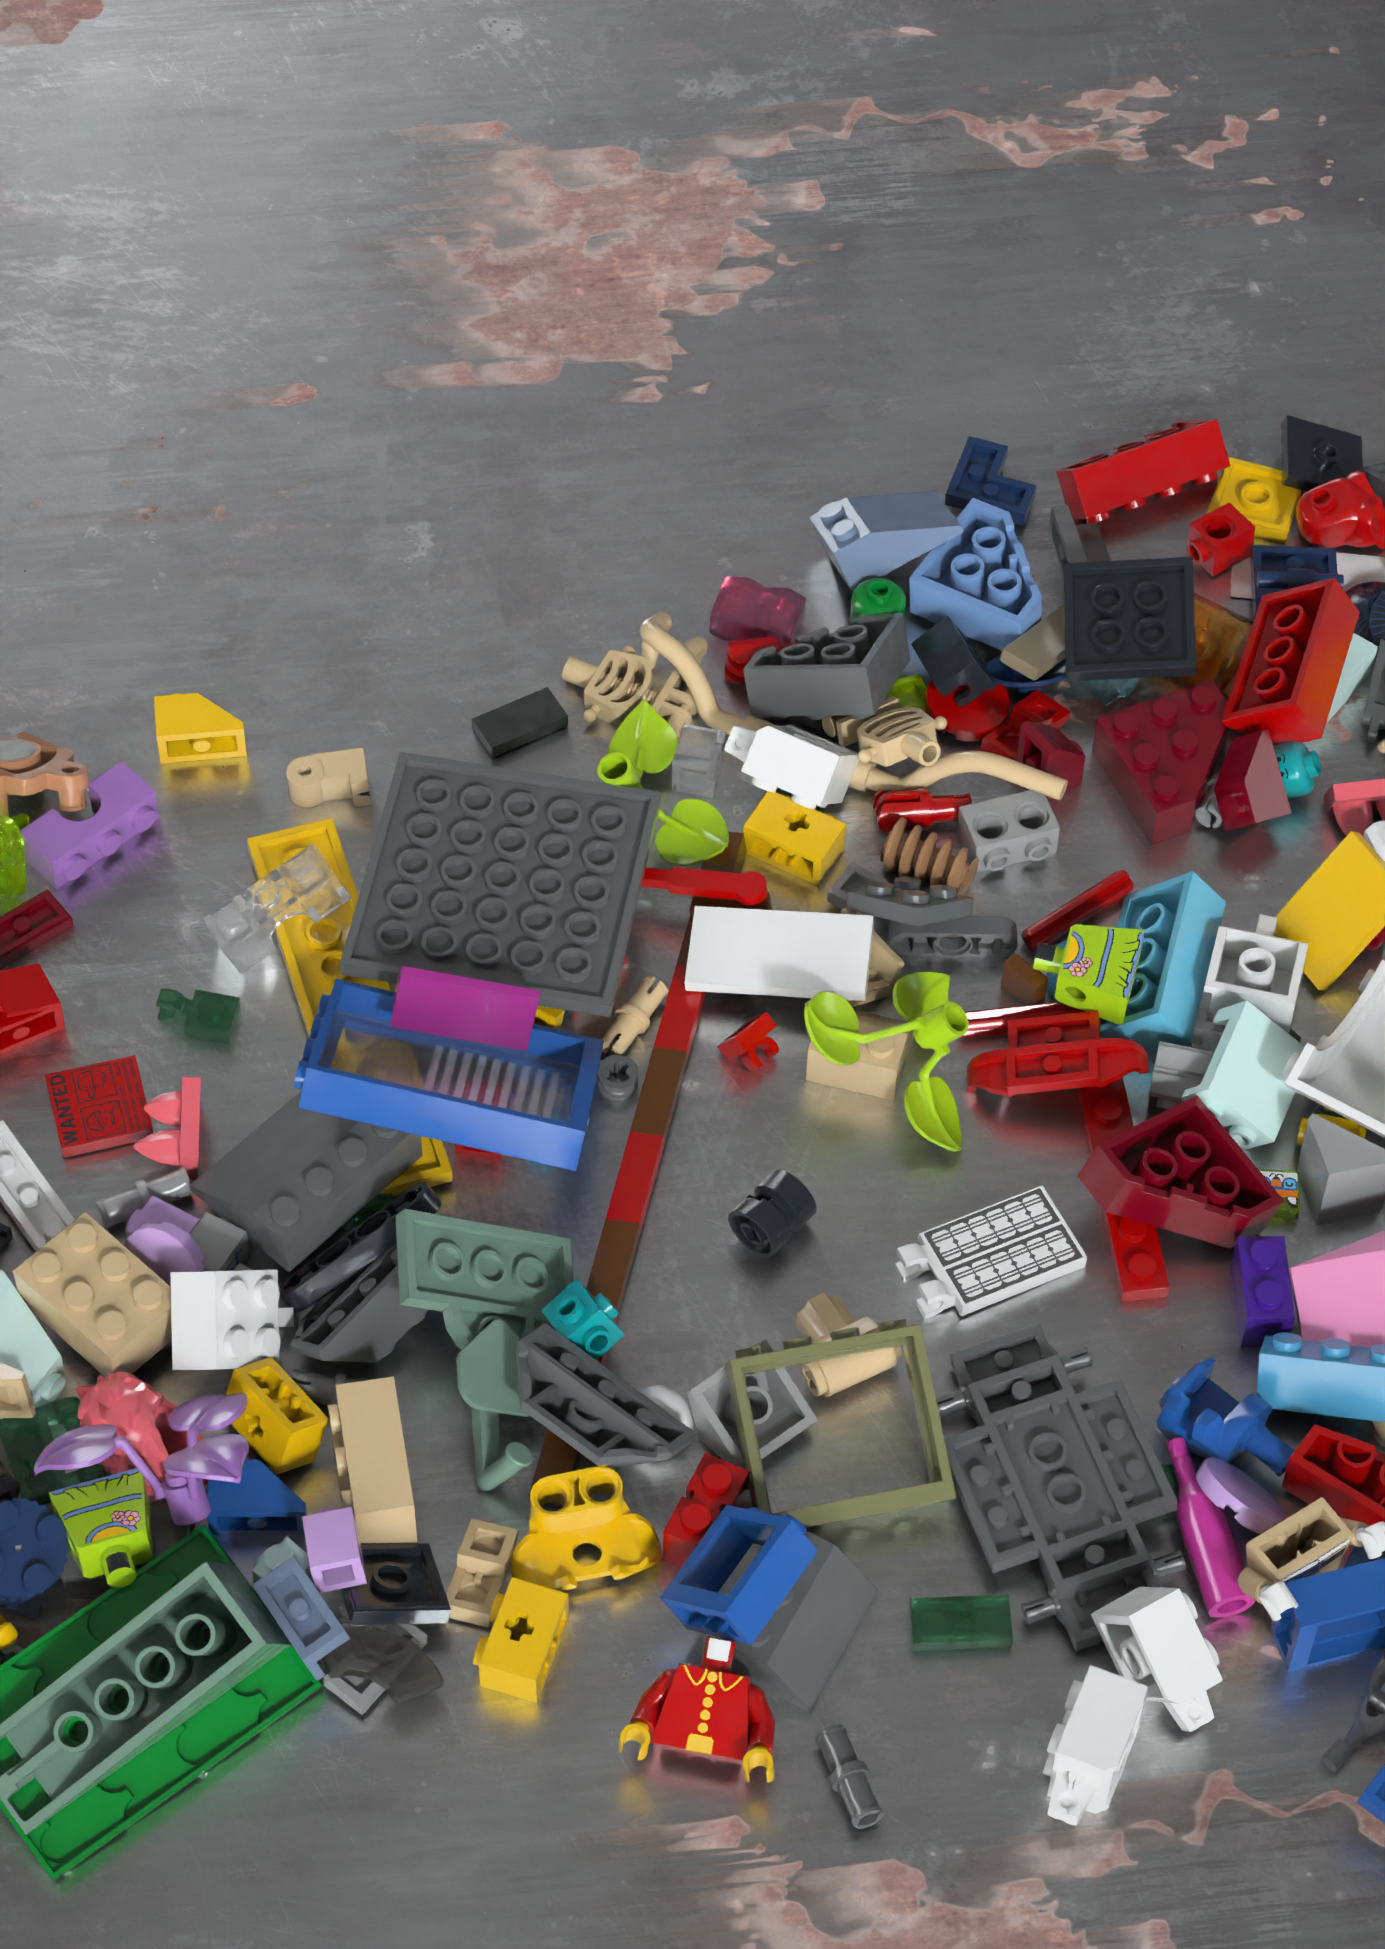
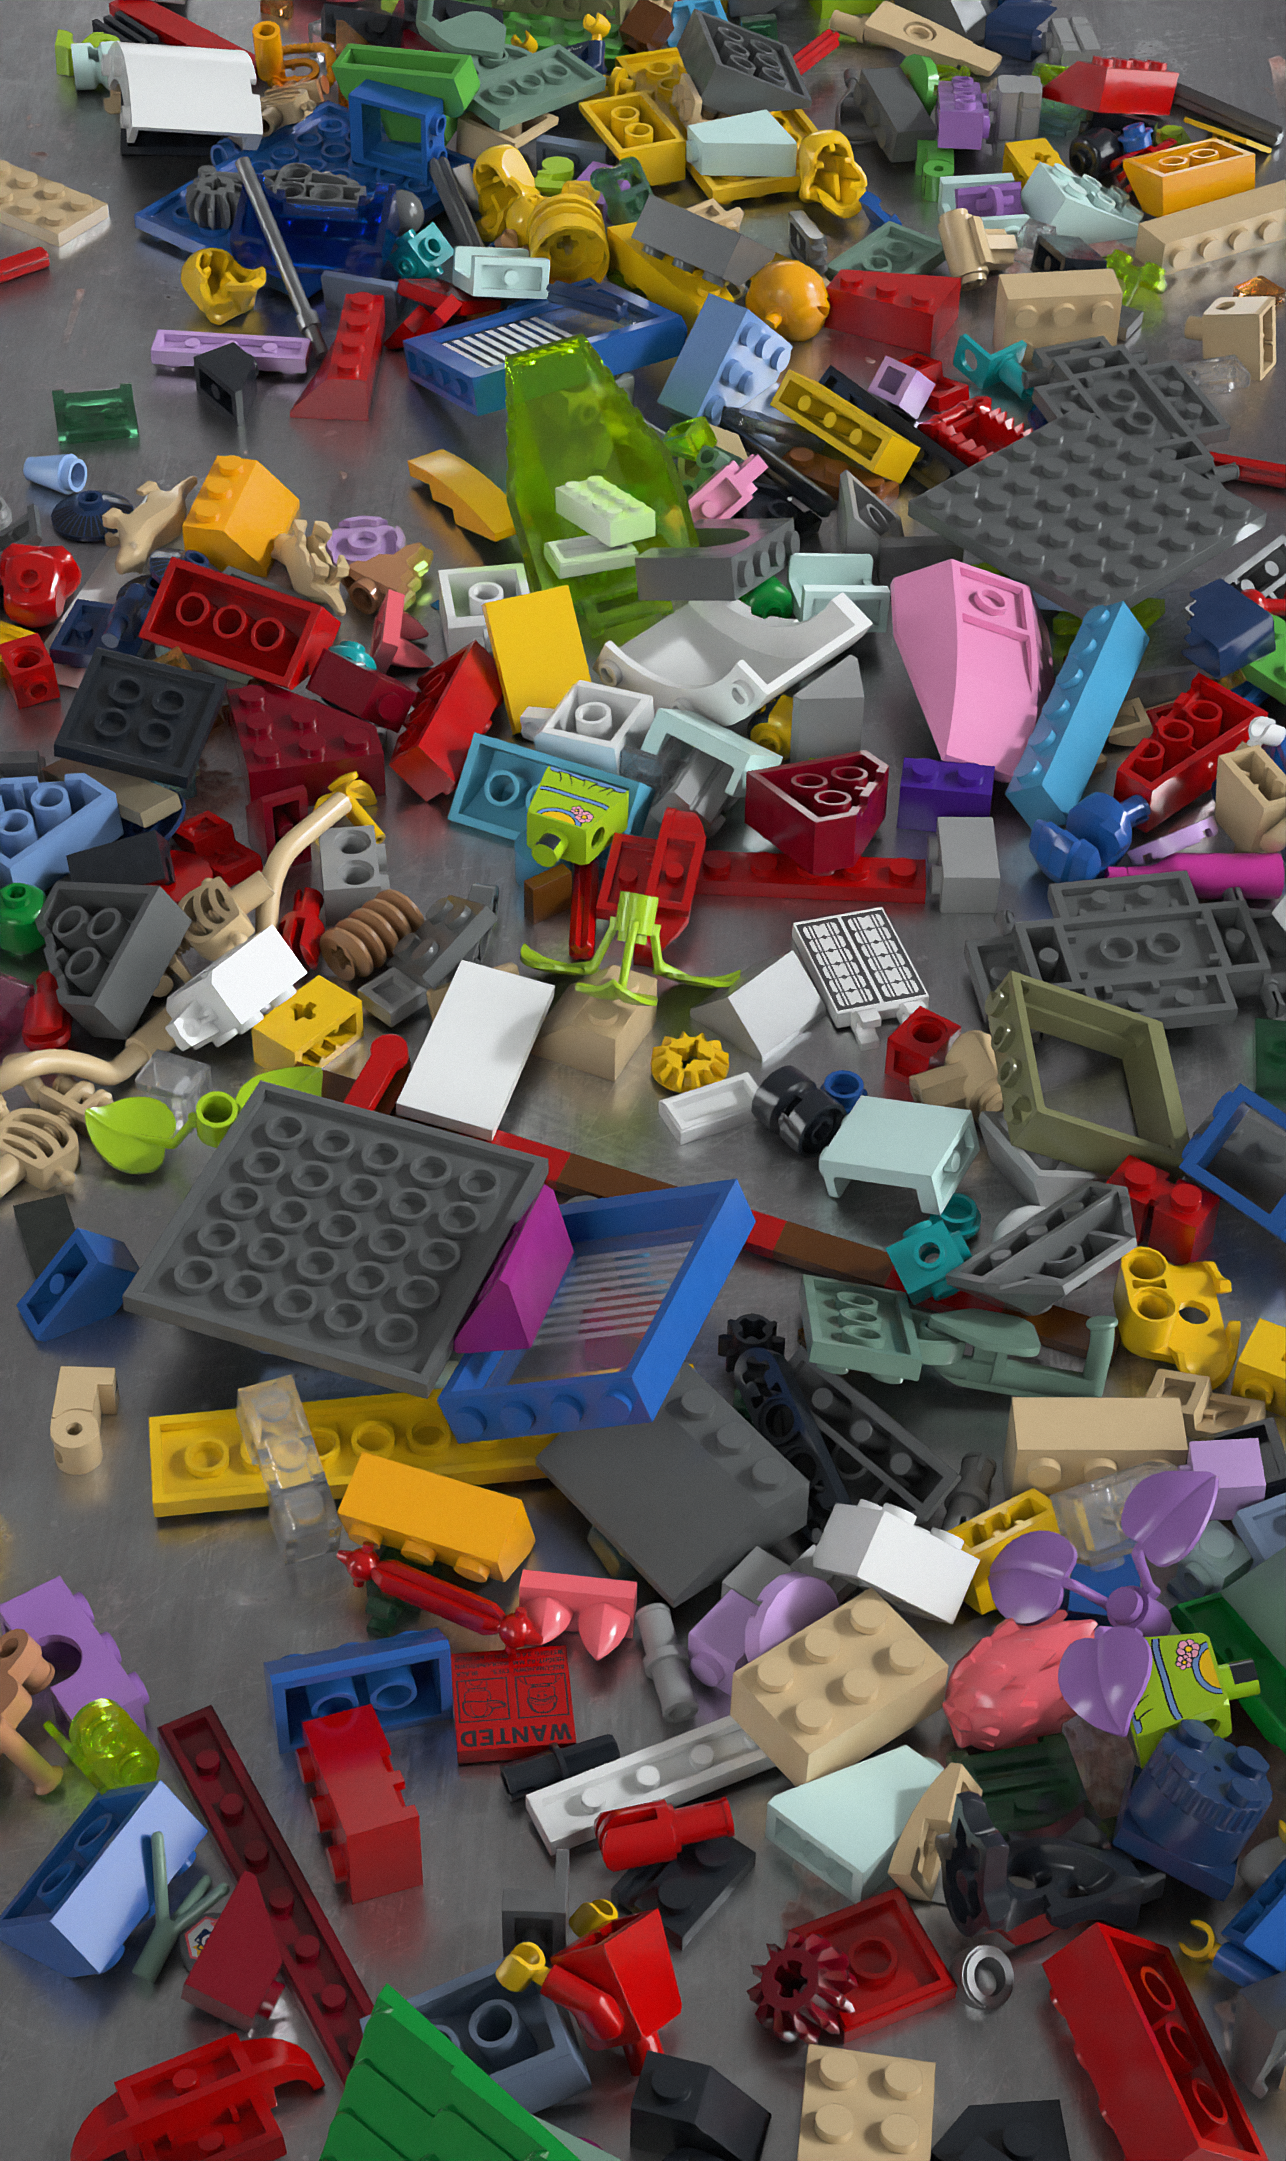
camera: 80 degrees left, 10 degrees down
red tile [717,1012,779,1071] -> none
red axle [1021,870,1134,952] -> none
none -> blue slope [16,1227,140,1342]
none -> blue slope [263,1628,454,1755]
none -> yellow plant [313,771,386,844]
none -> red wheel [336,1541,544,1654]
none -> light orange slope [337,1451,536,1583]
none -> red wedge [389,640,504,802]
none -> black axle [499,1734,620,1802]
none -> yellow gear [650,1031,729,1093]
none -> white tile [658,1072,759,1146]
none -> slope [690,950,827,1063]
none -> black gear [718,1313,785,1379]
none -> light aqua panel [819,1095,980,1215]
none -> blue plate [820,1070,868,1115]
none -> red brick [884,1006,961,1086]
none -> light grey brick [927,817,1000,913]
none -> teal plate [929,1193,981,1240]
none -> clear brick [1050,1460,1177,1572]

